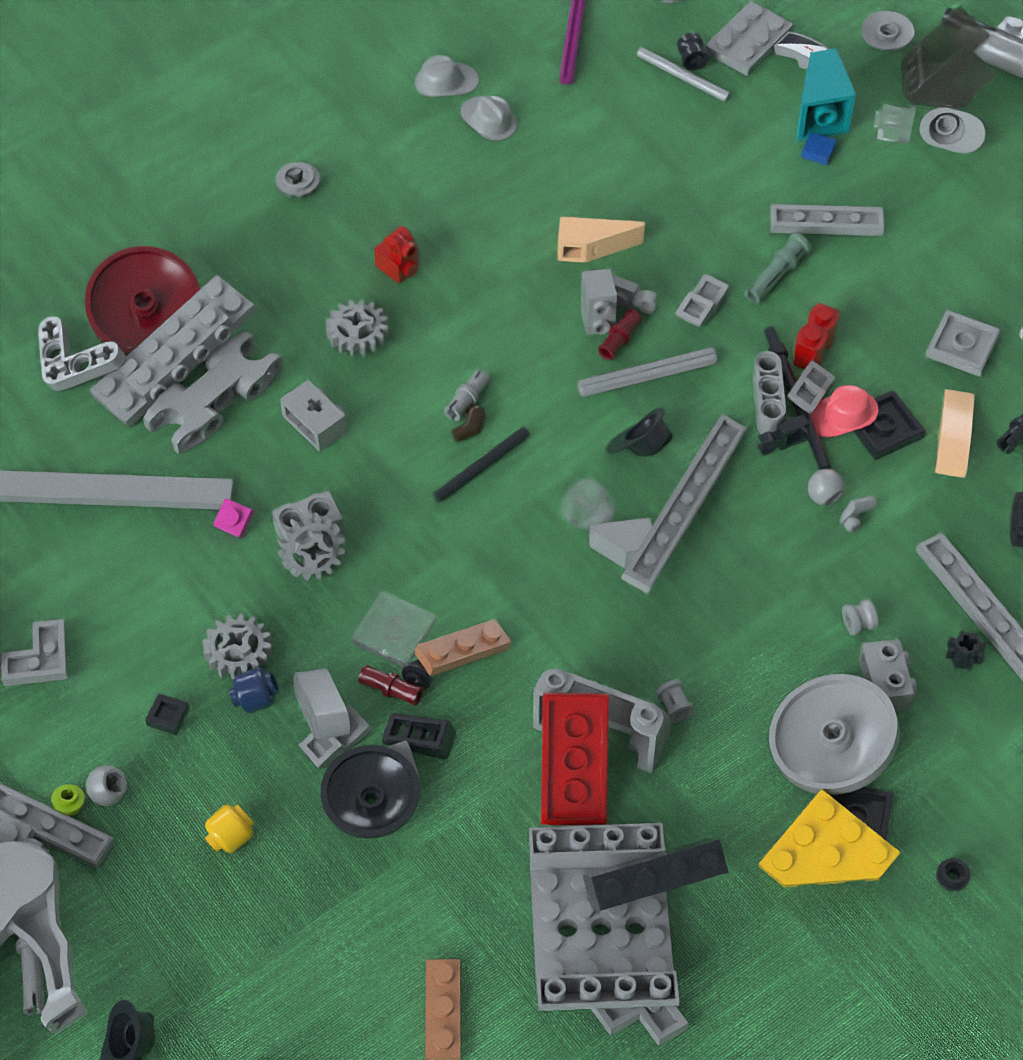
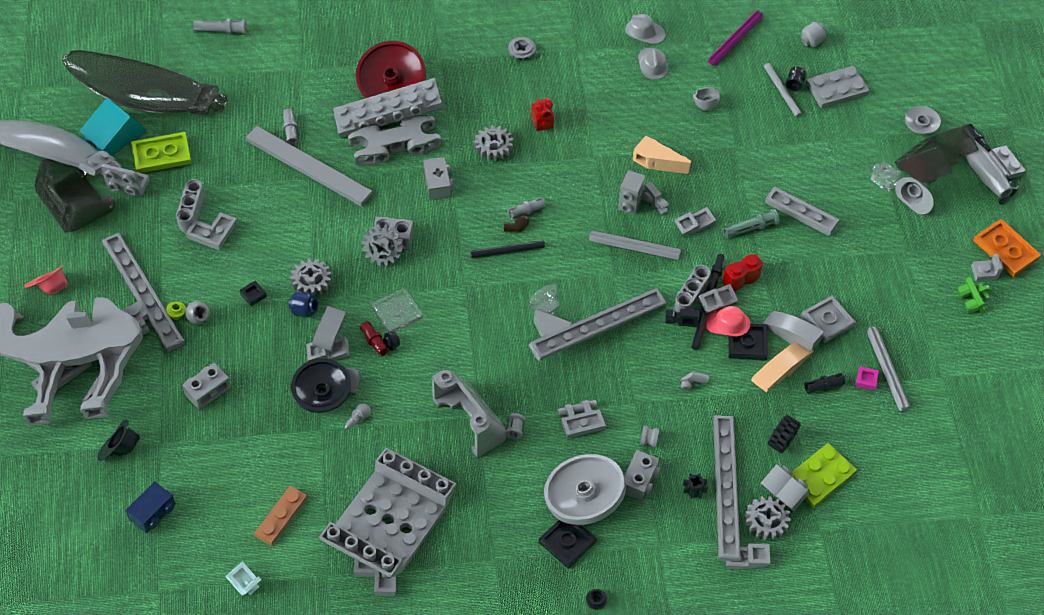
camera: 30 degrees right, 0 degrees up
light grey beam [38,316,125,392] -> none
yellow head [205,804,255,854] -> none
dark pink plate [213,498,255,539] -> none
black slope [381,713,456,759] -> none
nougat plate [414,619,512,676] -> none
red tile [541,692,609,826] -> none
black brick [583,838,729,911] -> none
dark red pin [598,309,642,360] -> none
black piece [605,407,673,457] -> none
yellow plate [758,789,900,888] -> none
slope [774,31,829,69] -> none
teal slope [796,48,856,142] -> none
blue tile [801,132,837,165] -> none
light grey piece [807,468,846,506] -> none
none -> light grey brick [182,363,231,410]
none -> light grey pin [282,109,298,145]
none -> light grey bar [345,403,371,429]
none -> light grey plate [557,400,606,439]
none -> light grey hair [693,87,721,111]
none -> light grey slope [762,311,824,352]

